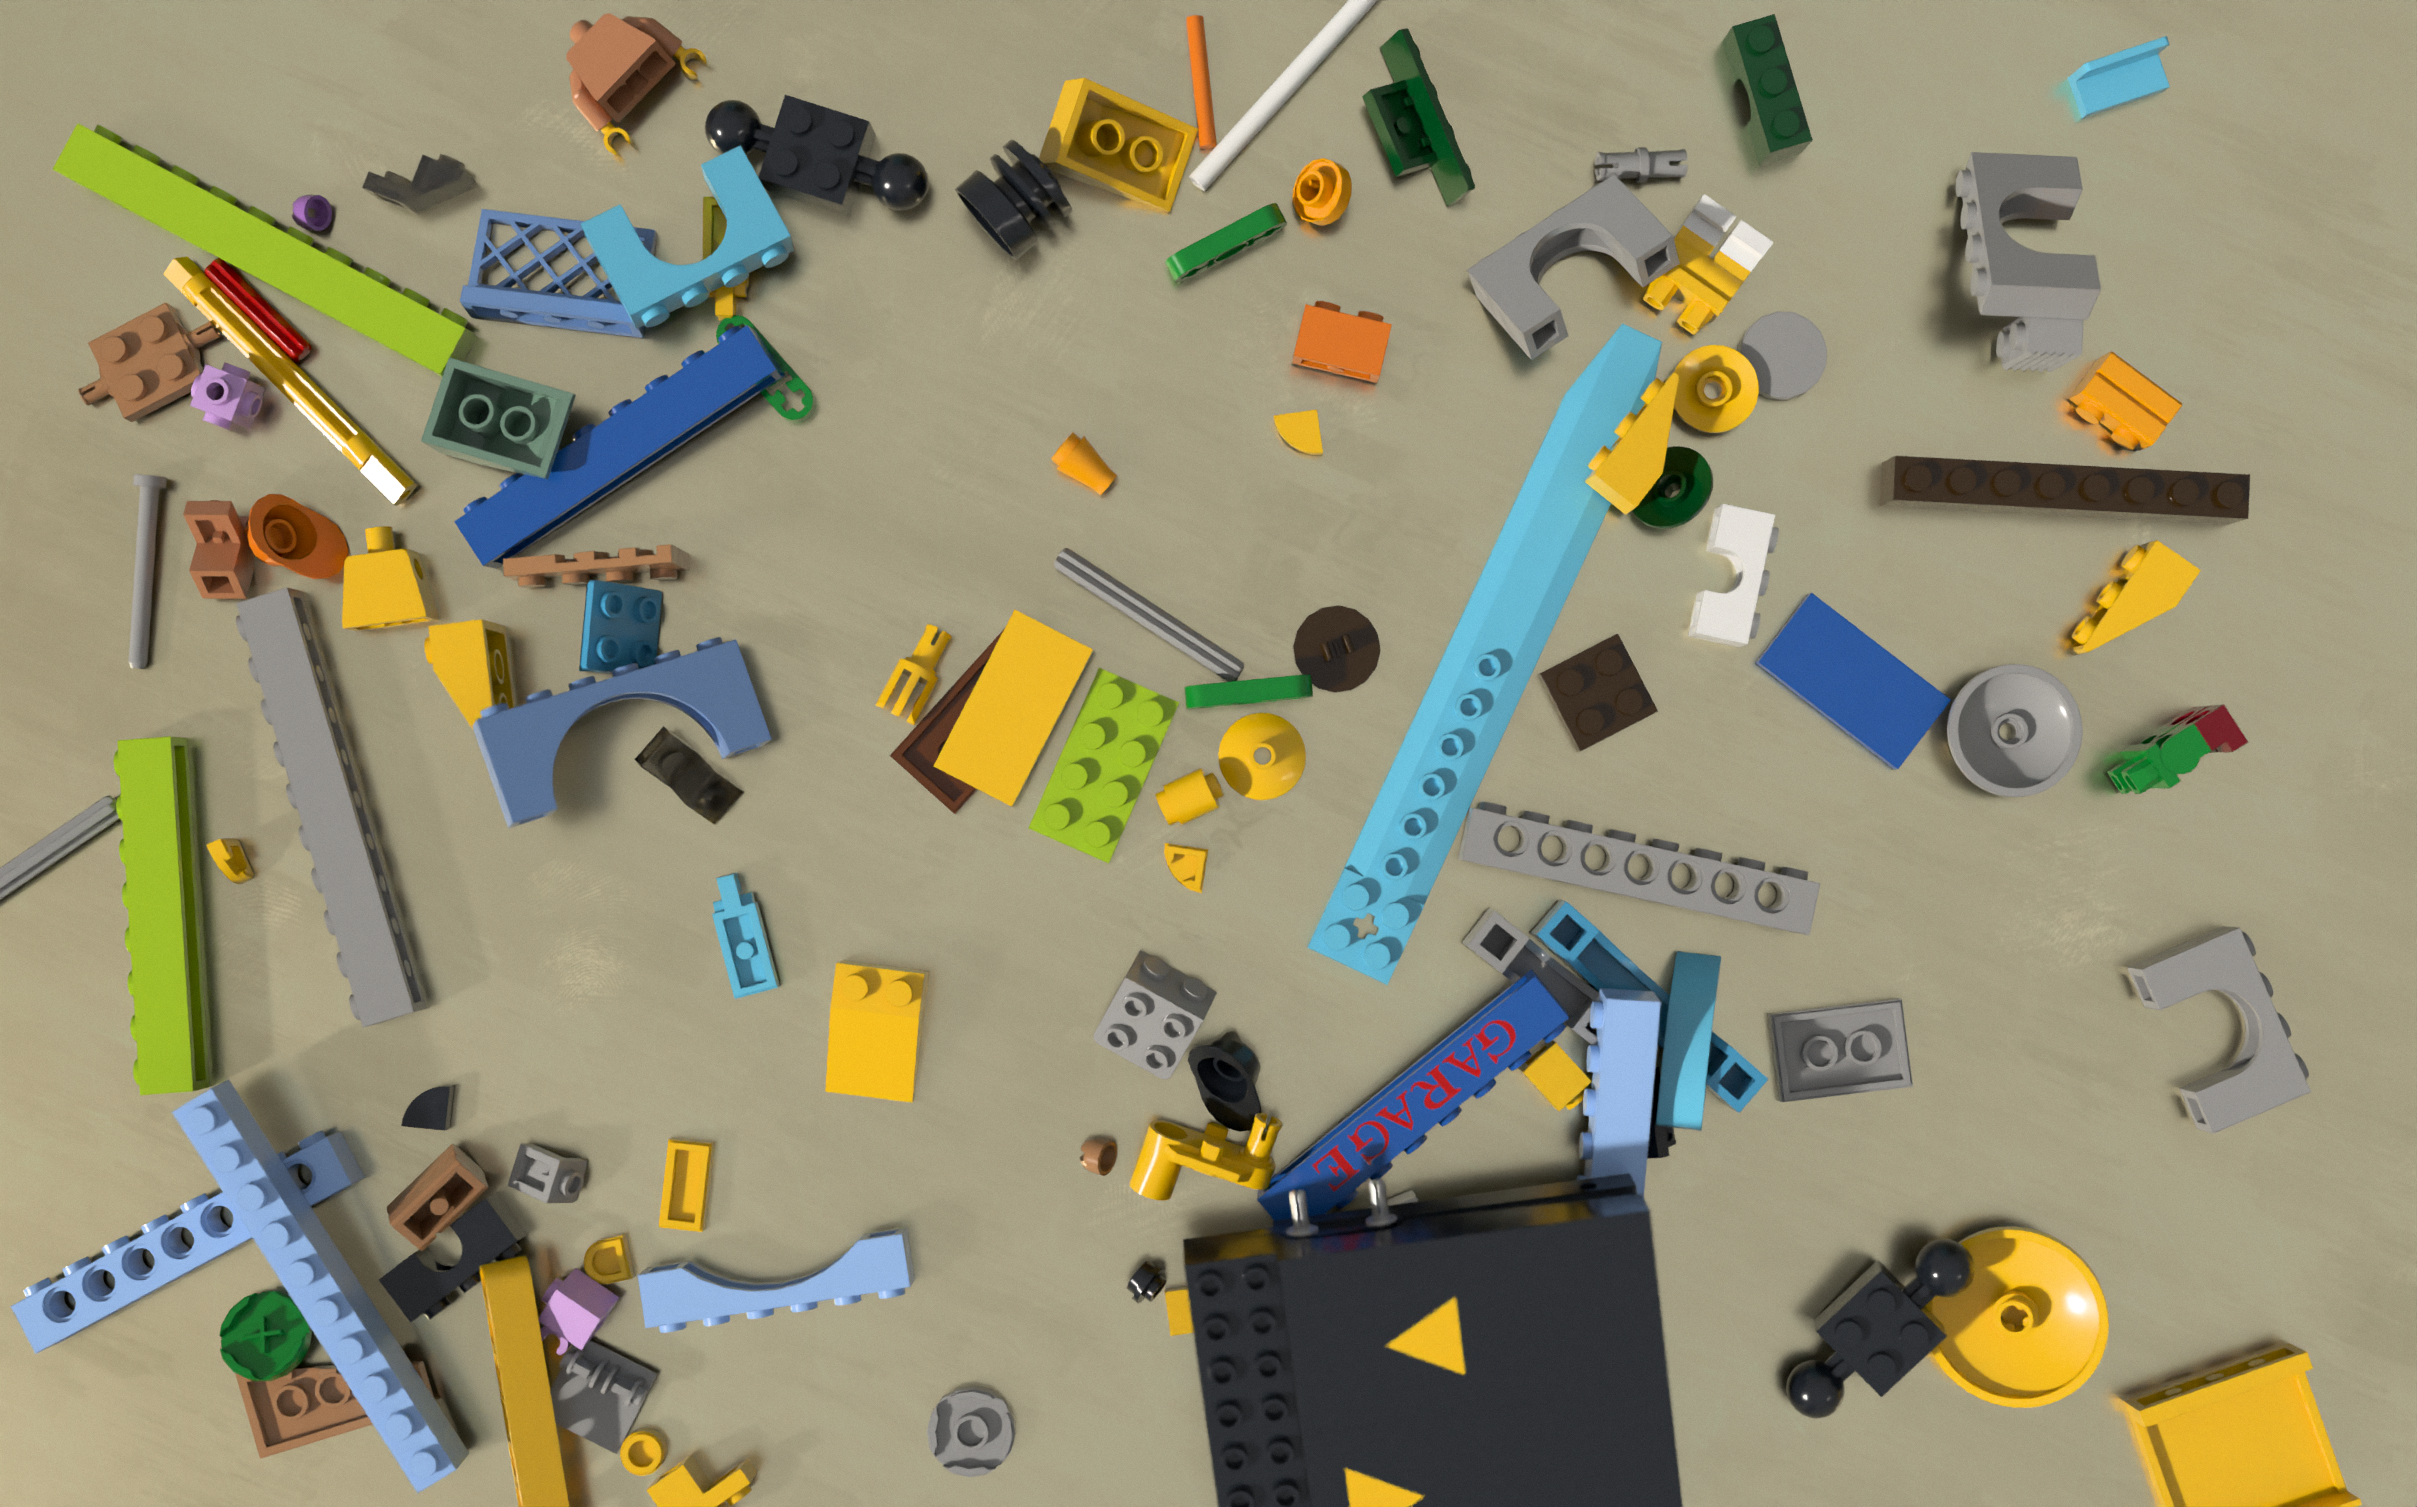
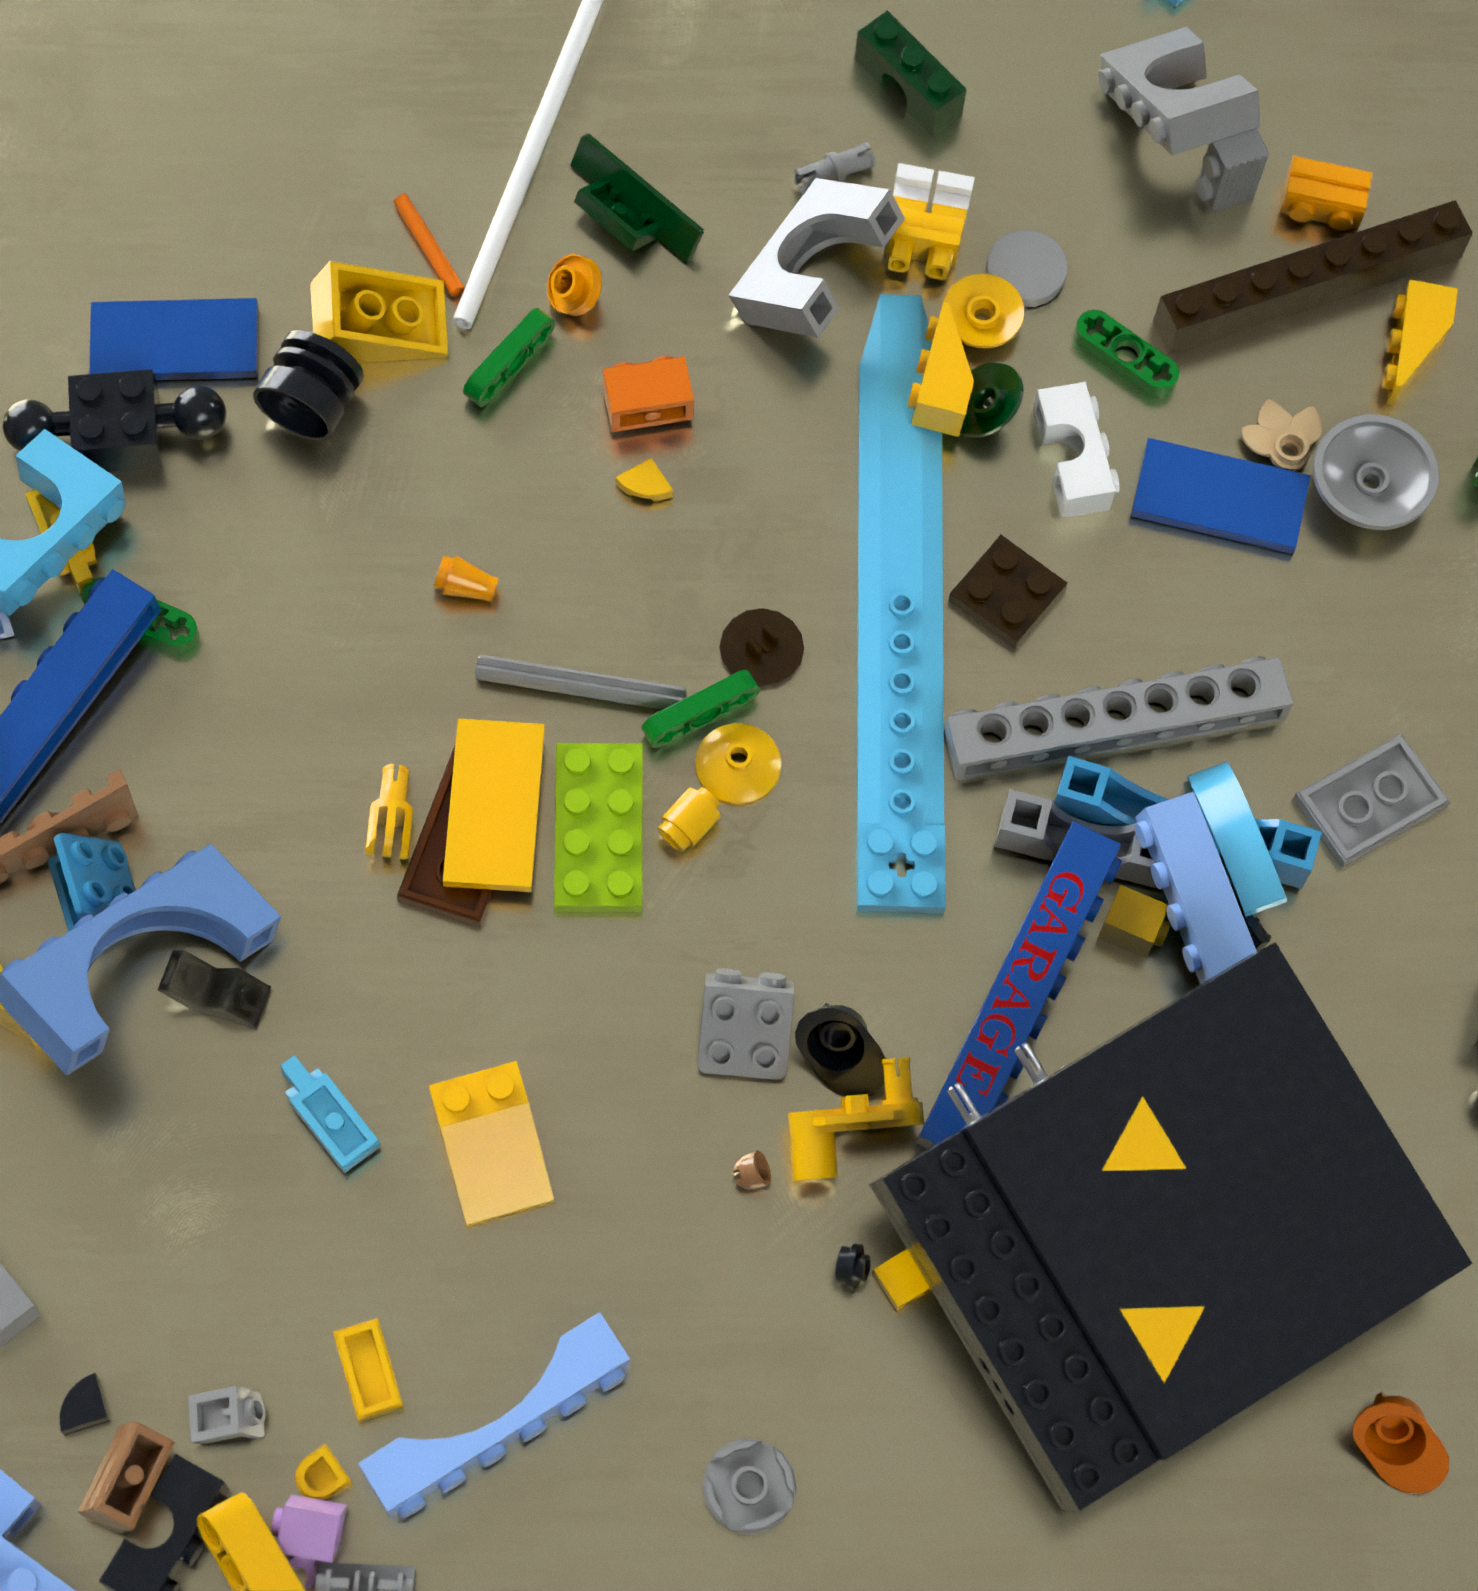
camera: 30 degrees left, 20 degrees down
yellow tile [1164,843,1208,893] -> none
none -> blue tile [89,298,258,380]
none -> green beam [1074,310,1179,398]
none -> tan plate [1241,399,1322,471]

